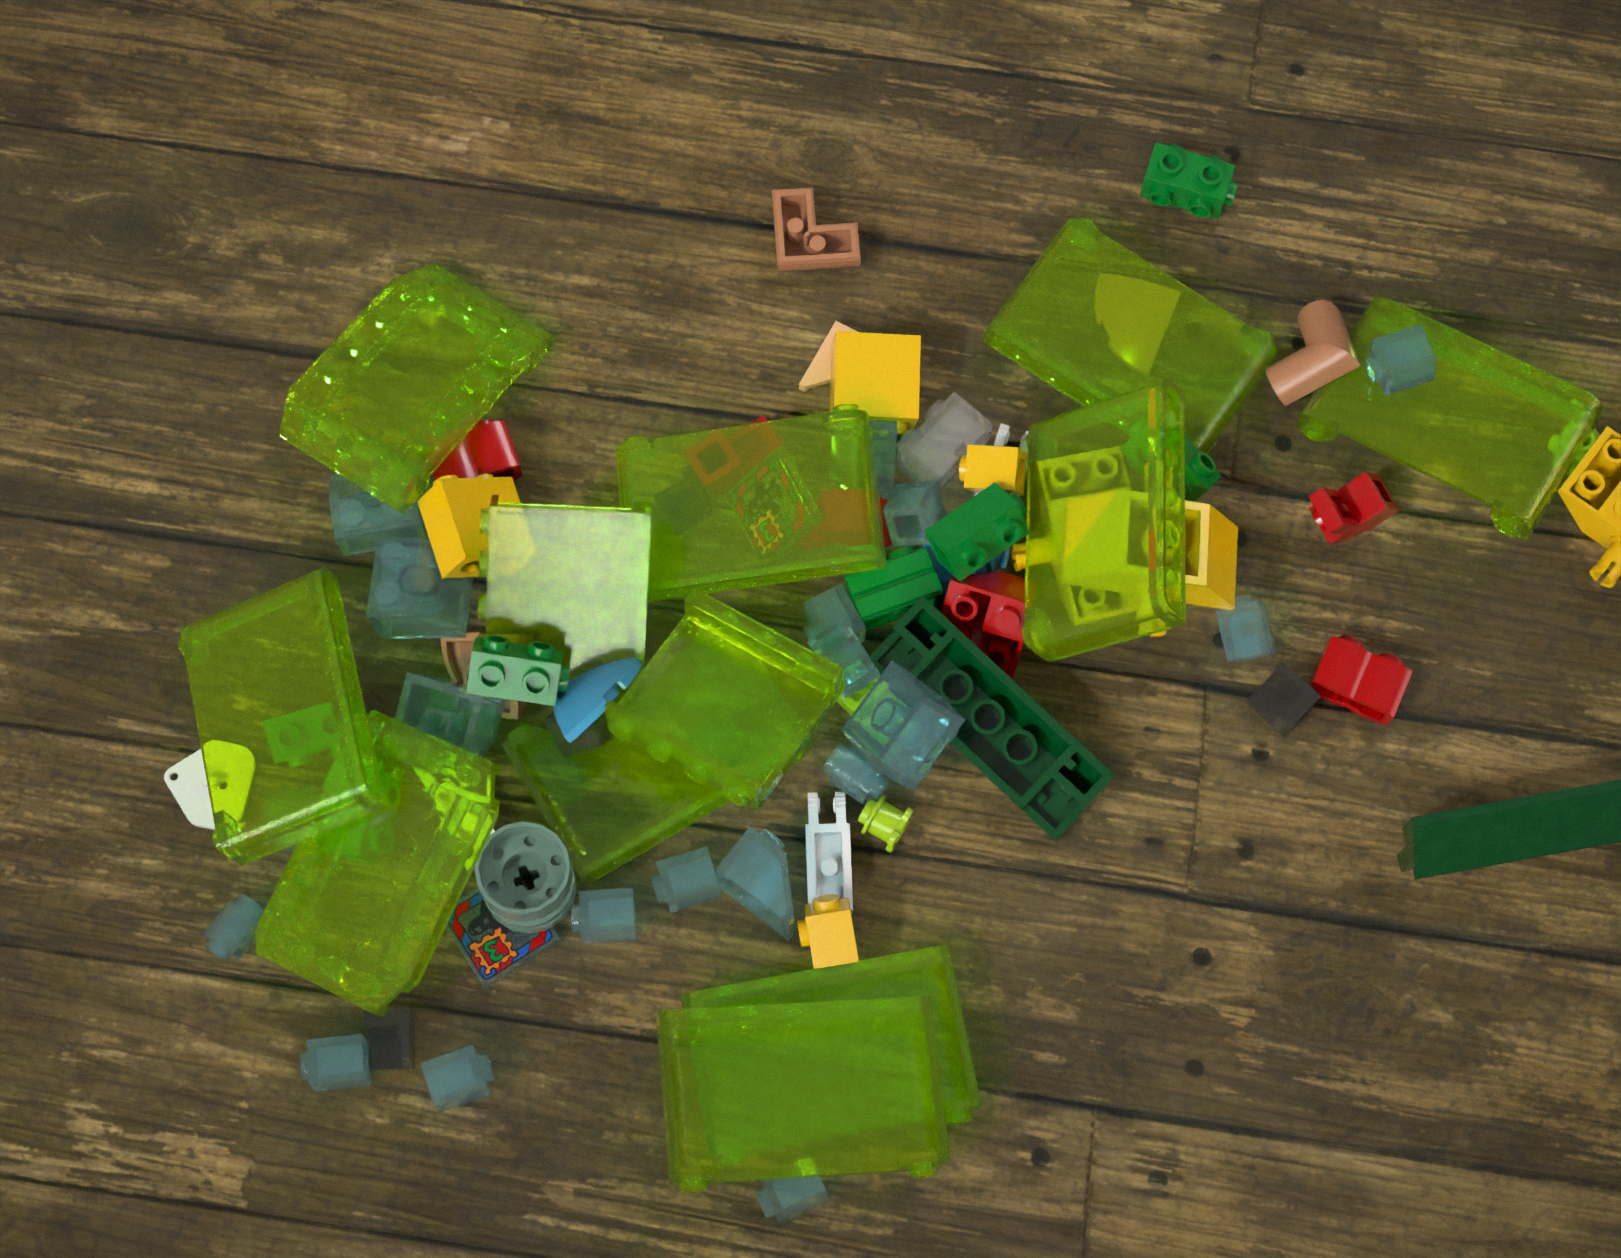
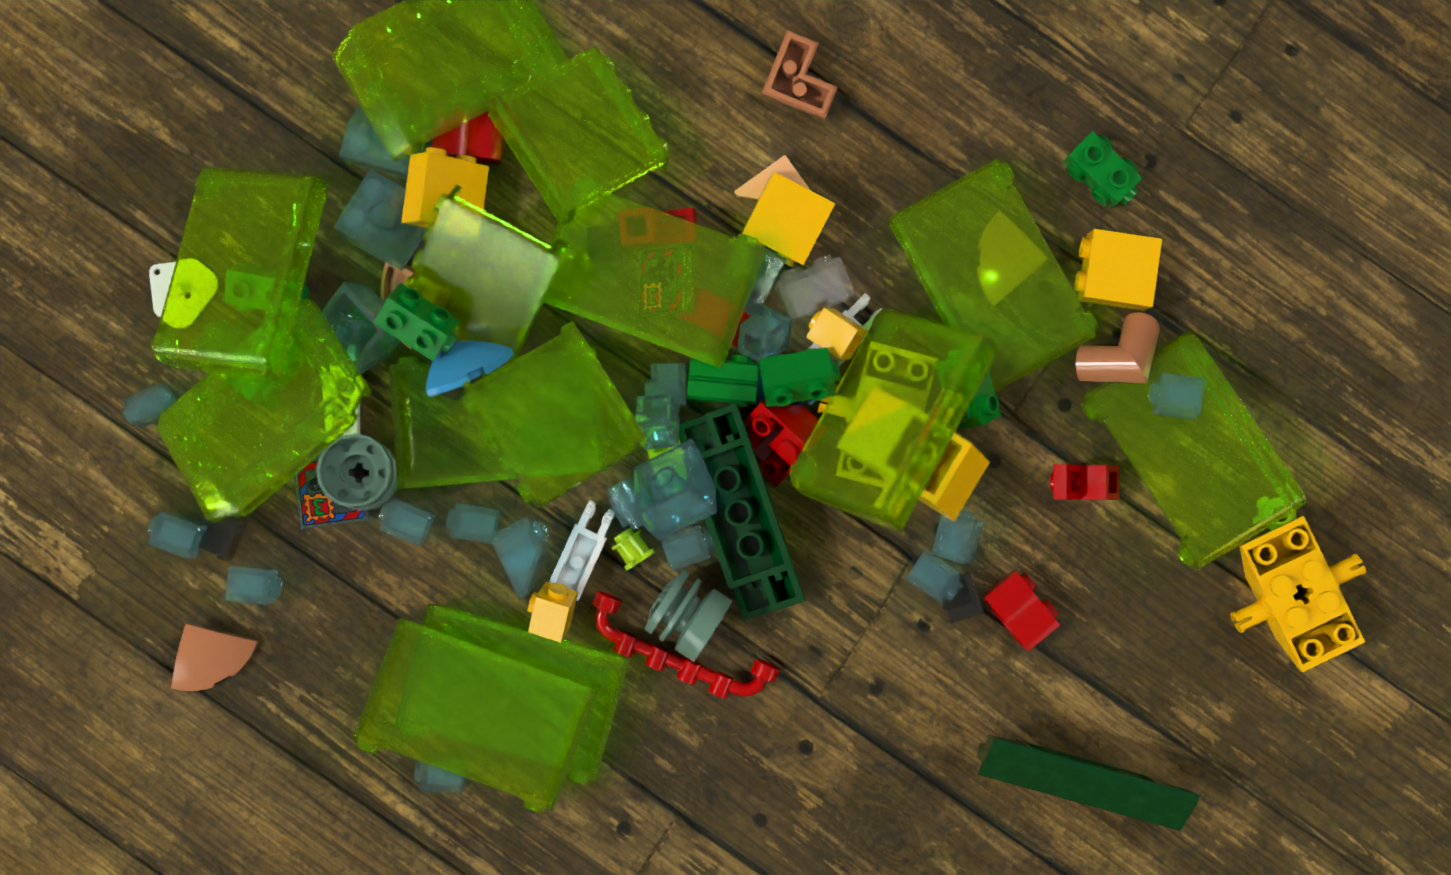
camera: 25 degrees right, 15 degrees up
none -> nougat brick [171,623,259,691]
none -> clear neon green panel [489,46,670,226]
none -> red bar [591,590,780,699]
none -> sand green wheel [644,569,732,662]
none -> clear light blue brick [660,525,715,571]
none -> clear light blue brick [906,550,963,605]
none -> yellow piece [1074,229,1162,311]

